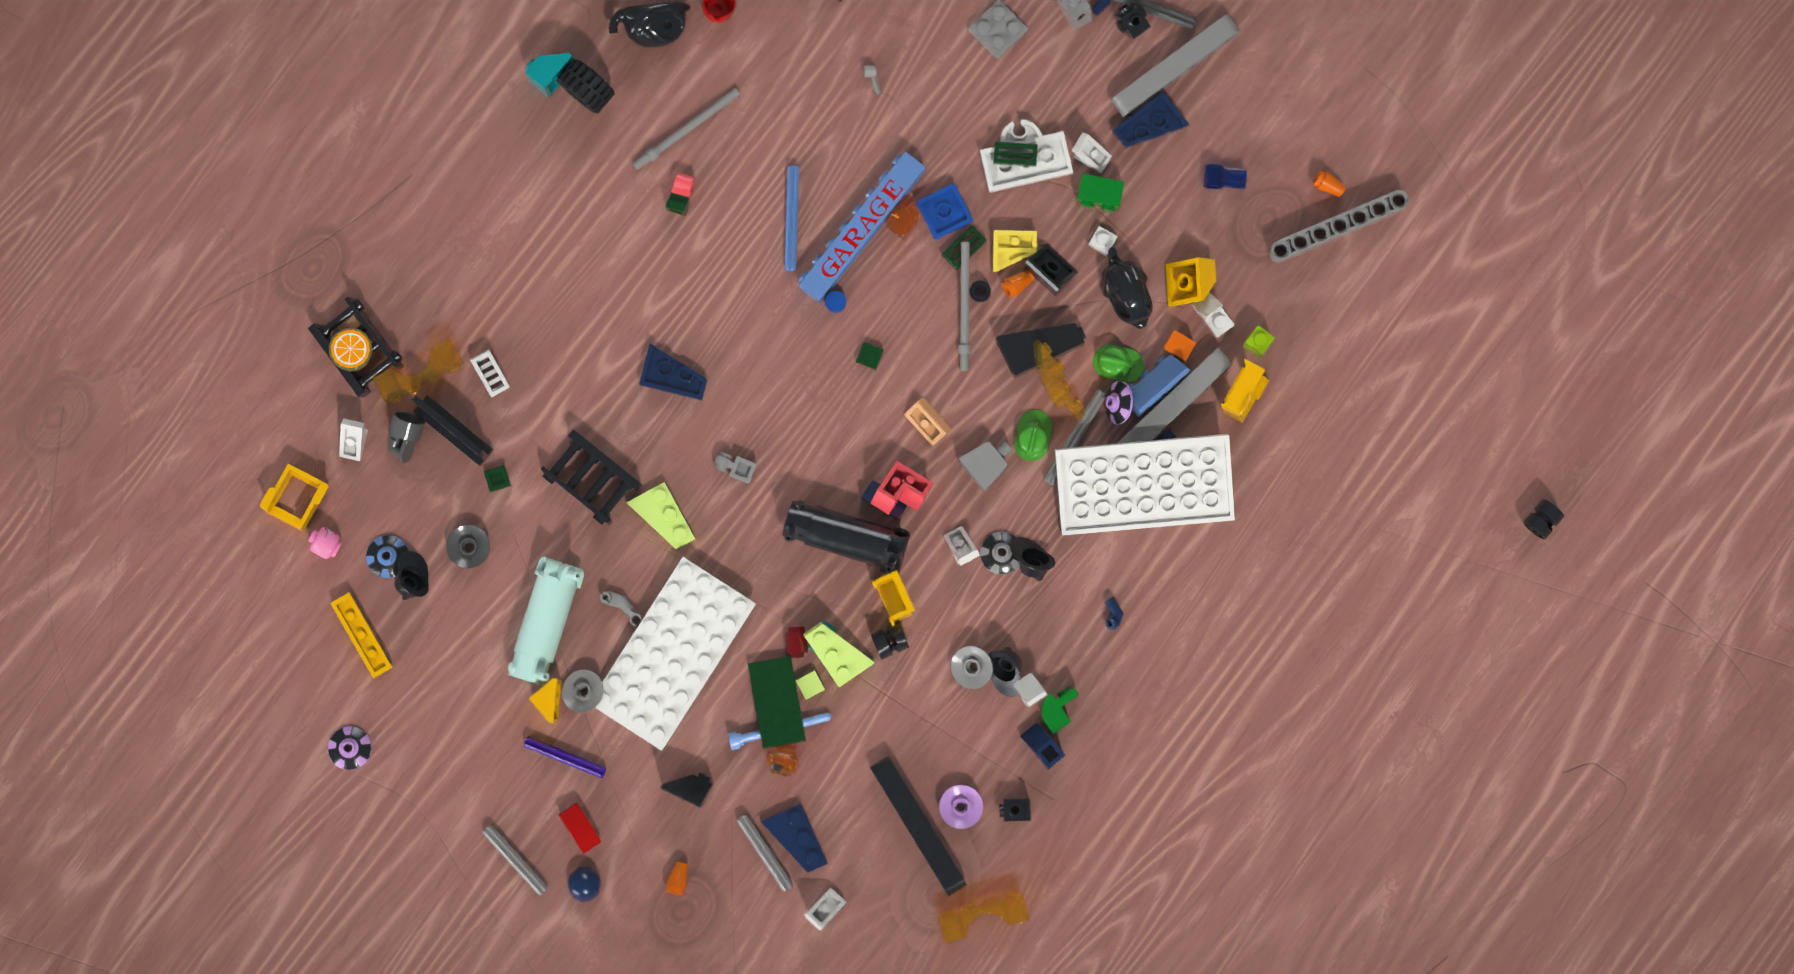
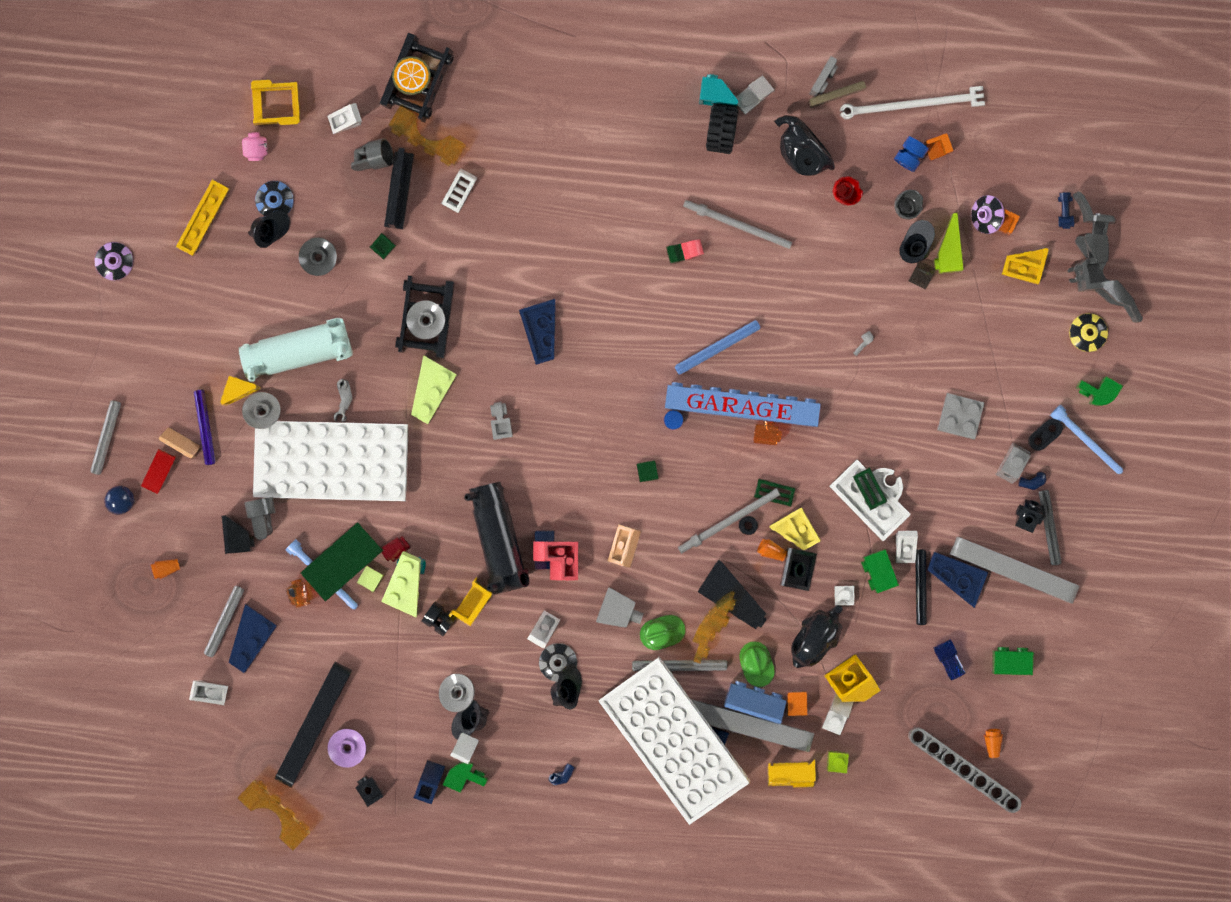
camera: 60 degrees right, 5 degrees up
blue plate [916,183,974,241] -> none
dish [1105,381,1133,424] -> none
none -> light nougat slope [159,428,201,459]
none -> dark grey piece [244,497,276,540]
none -> light grey dish [406,301,445,339]
none -> white slope [736,75,775,115]
none -> black axle [915,549,927,625]
none -> green piece [992,647,1033,675]

